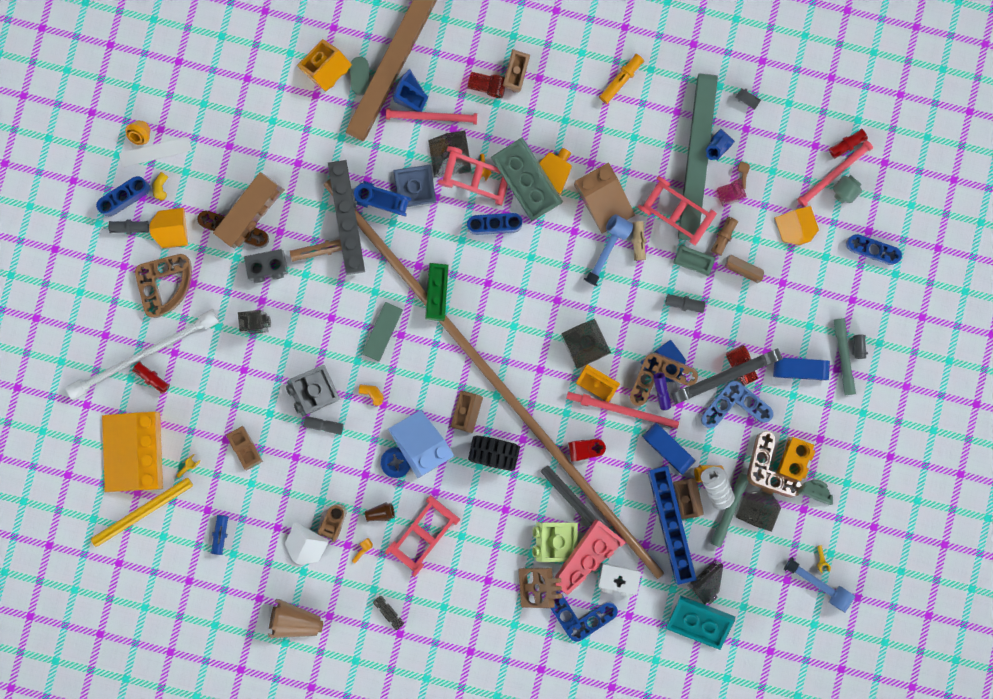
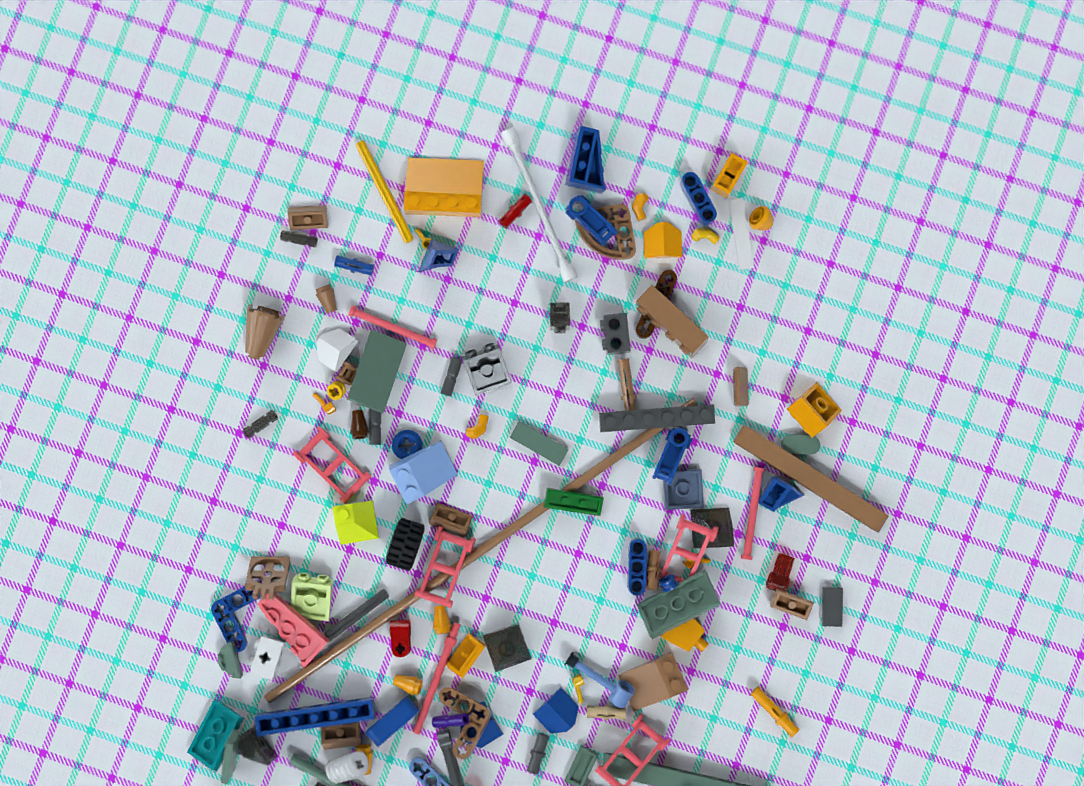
camera: 90 degrees right, 0 degrees up
dark grey pin [108,219,149,235] -> none
medium nougat slope [226,426,263,471] -> none
none -> sand green tile [218,641,243,679]
none -> sand green tile [220,729,241,784]
none -> clear smoke axle [280,230,318,248]
none -> medium nougat slope [288,205,328,230]
none -> medium nougat cone [315,284,337,314]
none -> yellow bush [327,381,346,400]
none -> neon yellow slope [332,500,379,545]
none -> sand green tile [346,330,407,414]
none -> coral bar [348,305,438,350]
none -> dark grey piece [369,409,381,445]
none -> light orange cone [393,674,423,696]
none -> coral piece [414,526,476,608]
none -> blue slope [418,239,459,273]
none -> light orange cone [433,605,452,634]
none -> blue slope [533,687,579,734]
none -> blue wedge [565,126,606,194]
none -> blue piece [565,195,618,247]
none -> yellow hand [572,674,585,703]
none -> light orange arm [632,193,649,222]
none -> medium nougat pin [645,550,661,591]
none -> blue bush [659,574,679,592]
none -> light orange brick [710,153,748,199]
none -> medium nougat slope [733,367,749,406]
none -> dark grey tile [822,587,843,627]

